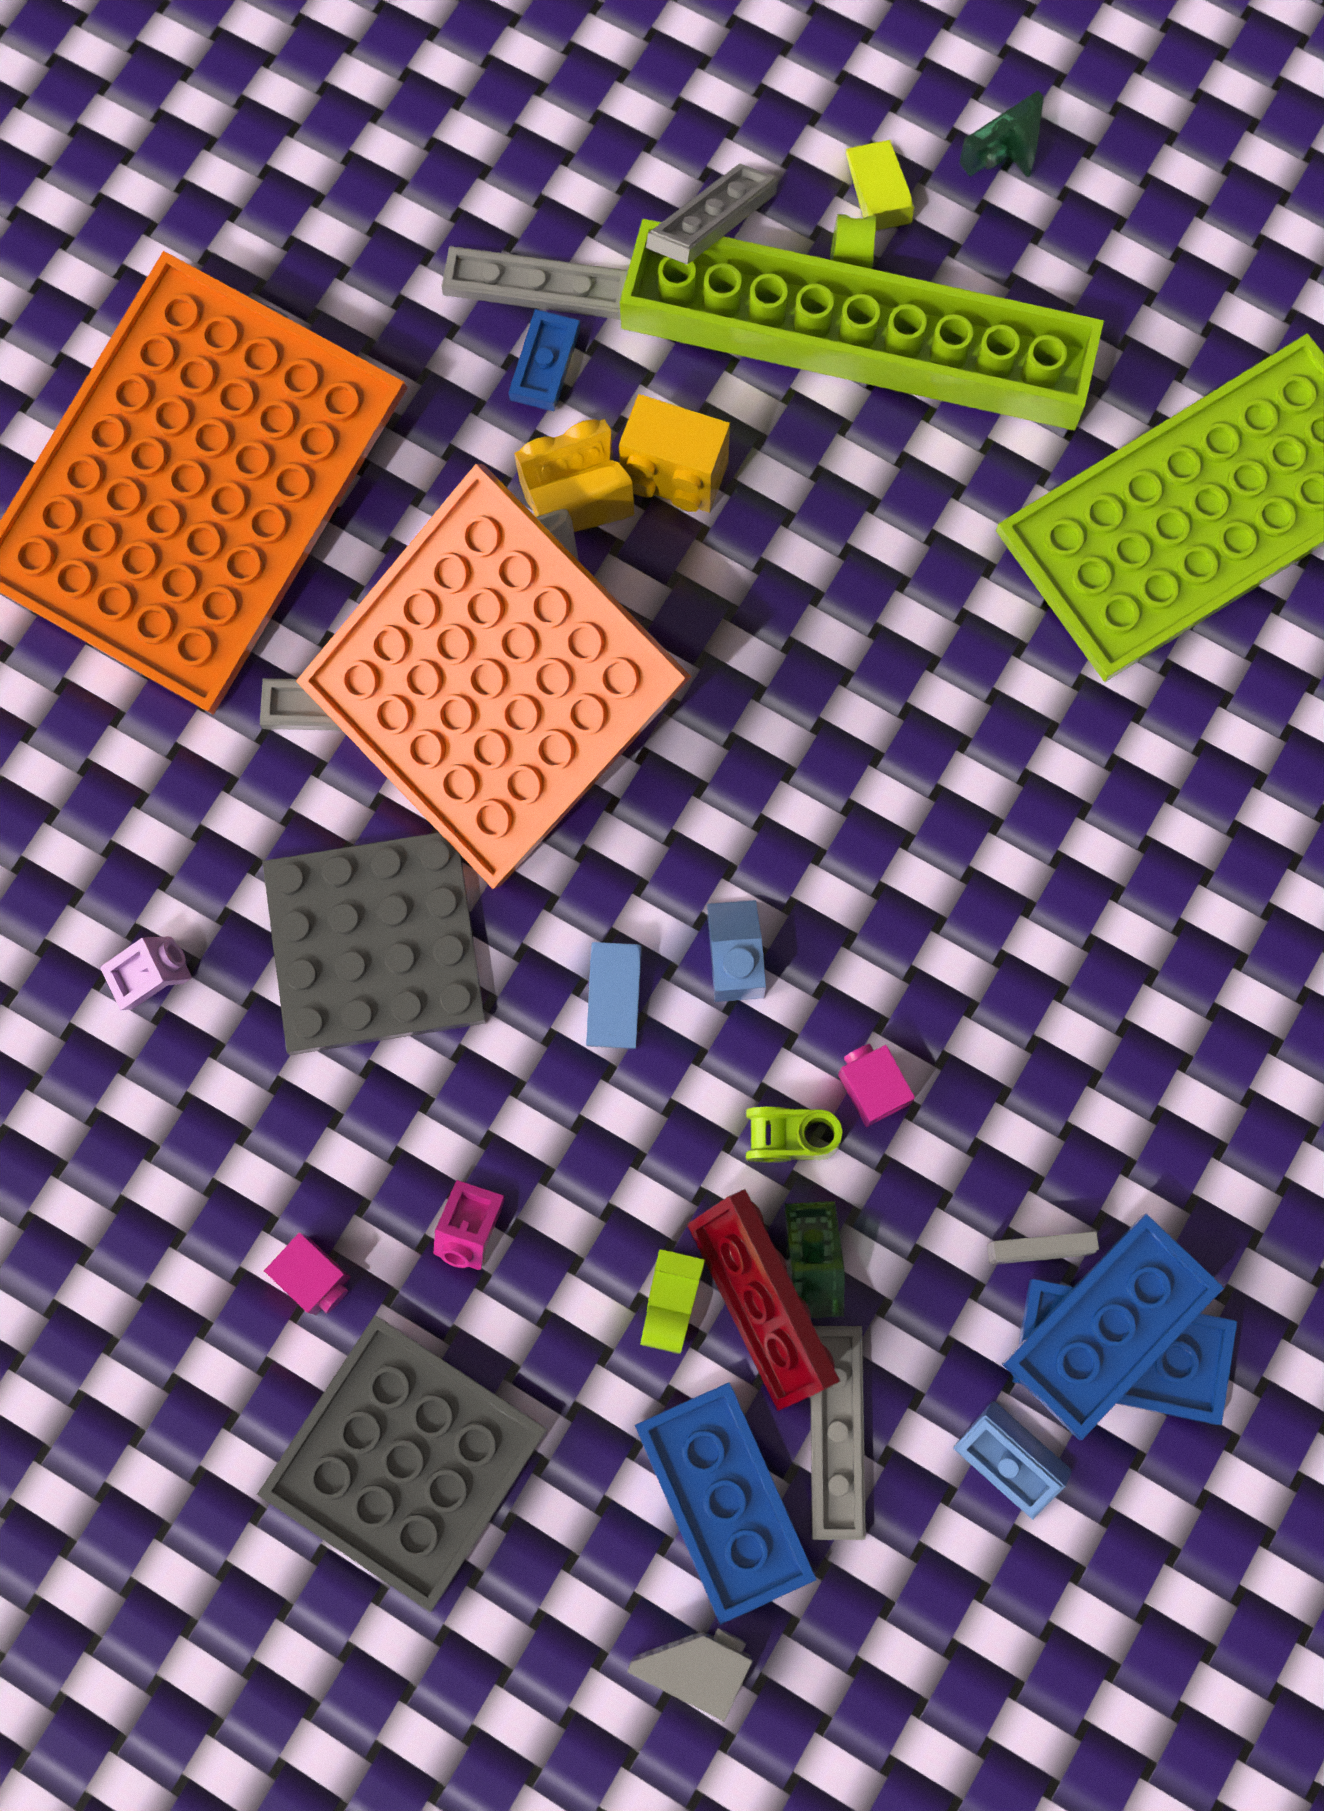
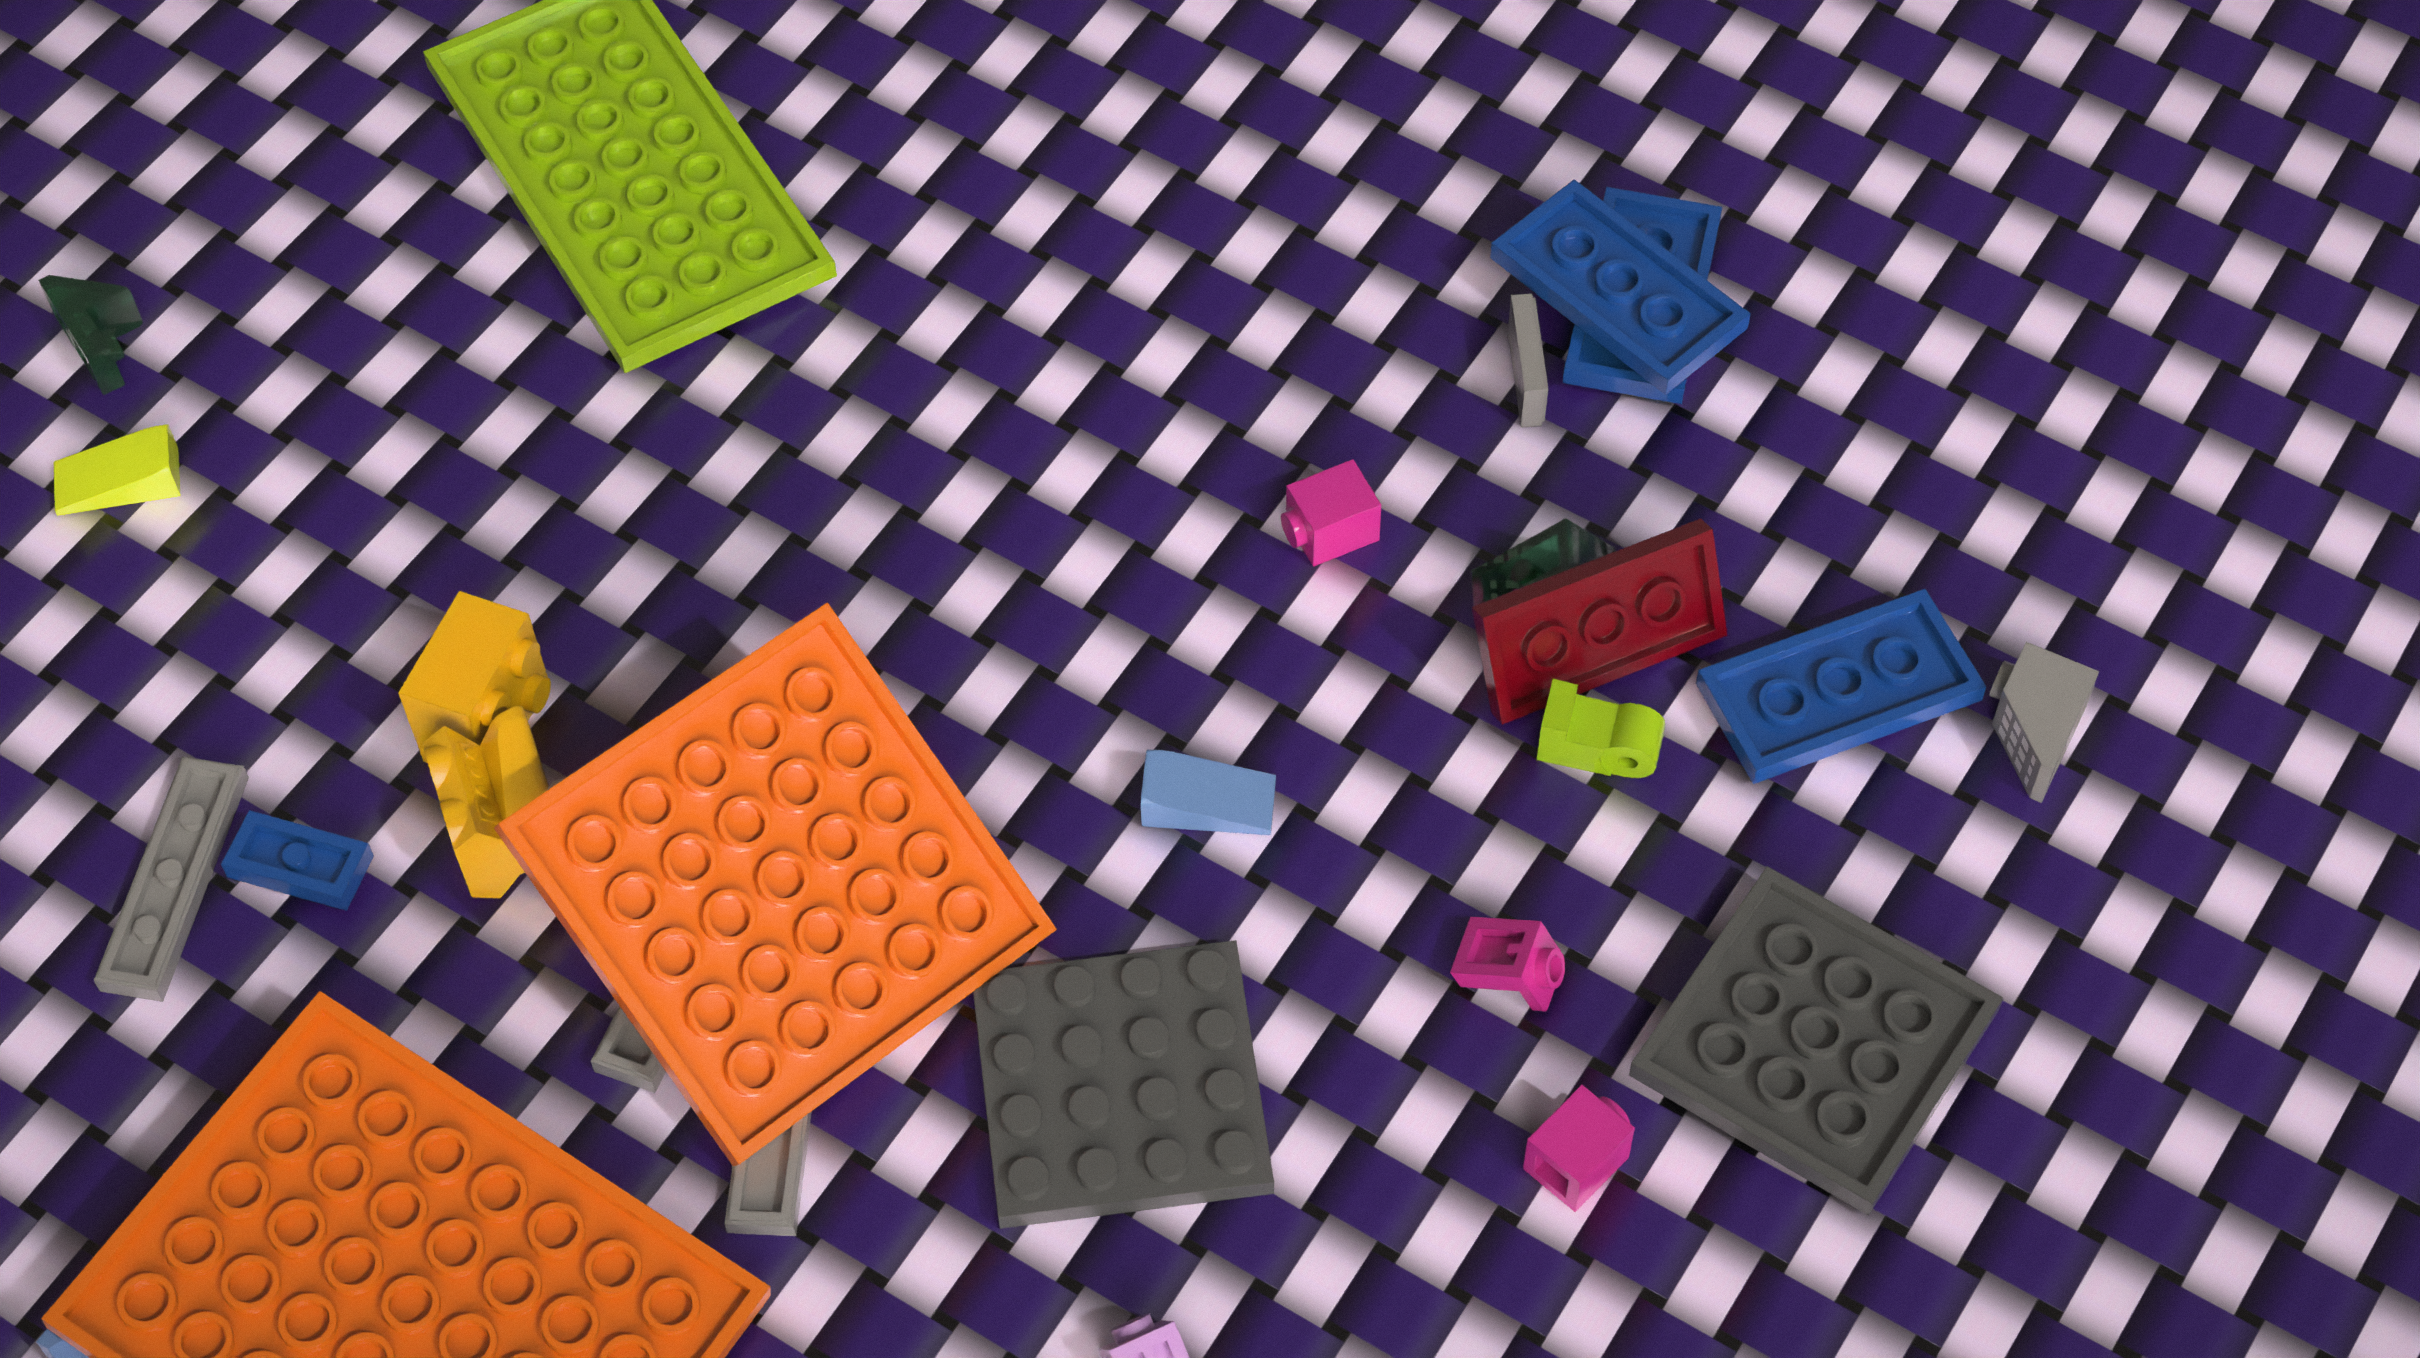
camera: 90 degrees left, 20 degrees down
lime brick [619,219,1104,431] -> none
light grey tile [646,163,779,265] -> none
medium blue slope [707,900,766,1002] -> none
lime piece [746,1107,842,1163] -> none
light grey tile [810,1326,866,1540] -> none
lime leg [830,214,876,269] -> none
medium blue slope [953,1401,1072,1520] -> none

